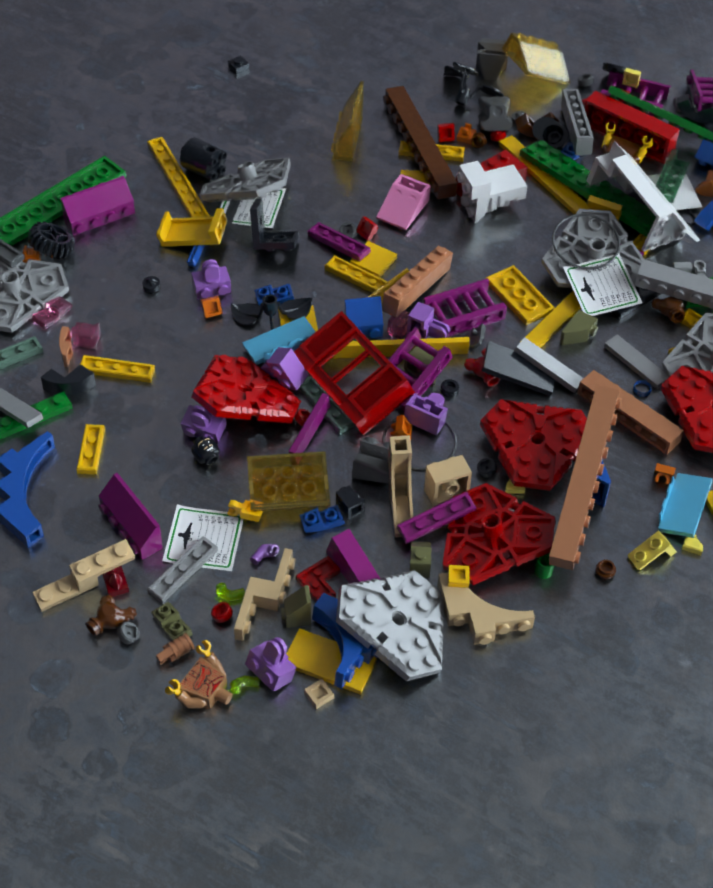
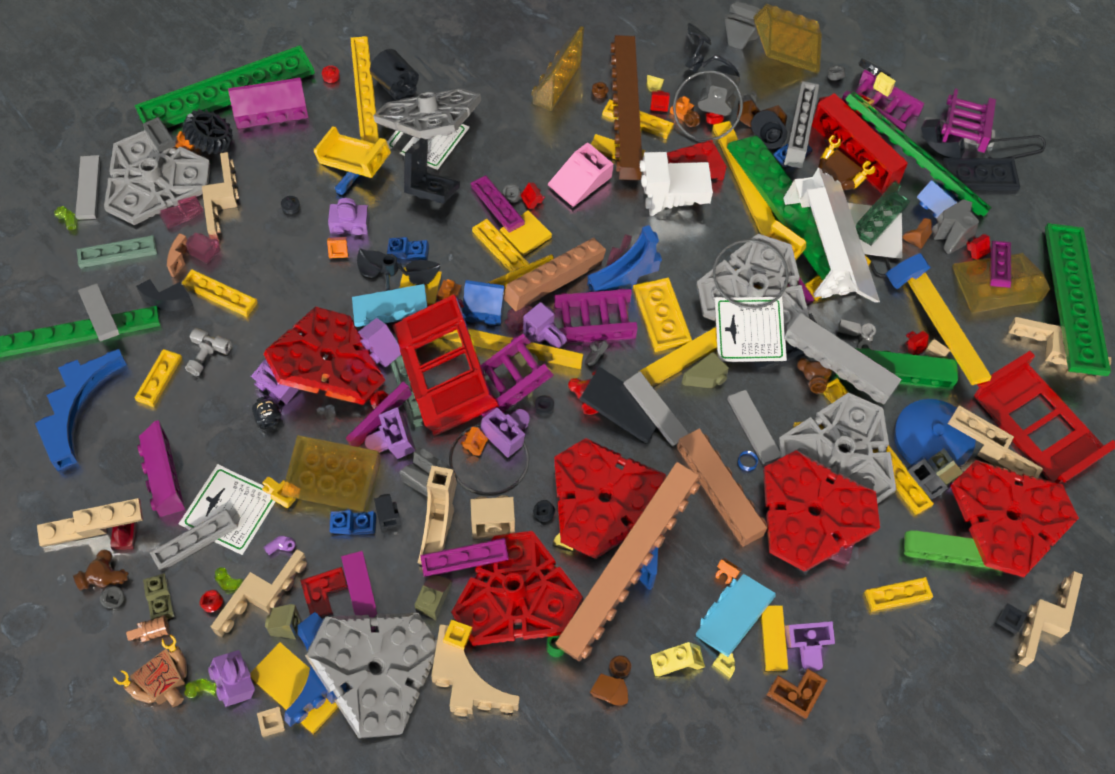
camera: 15 degrees right, 10 degrees up
none -> light grey bar [185,328,232,376]
none -> tan bracket [202,152,239,242]
none -> red tile [322,66,340,83]
none -> medium lavender brick [365,407,416,459]
none -> orange tile [437,279,462,300]
none -> blue arch [587,225,662,292]
none -> dark orange tile [590,674,628,705]
none -> reddish brown plate [592,82,609,98]
none -> clear pink slope [606,234,632,267]
none -> light yellow tile [646,75,664,92]
none -> dark grey piece [673,70,743,141]

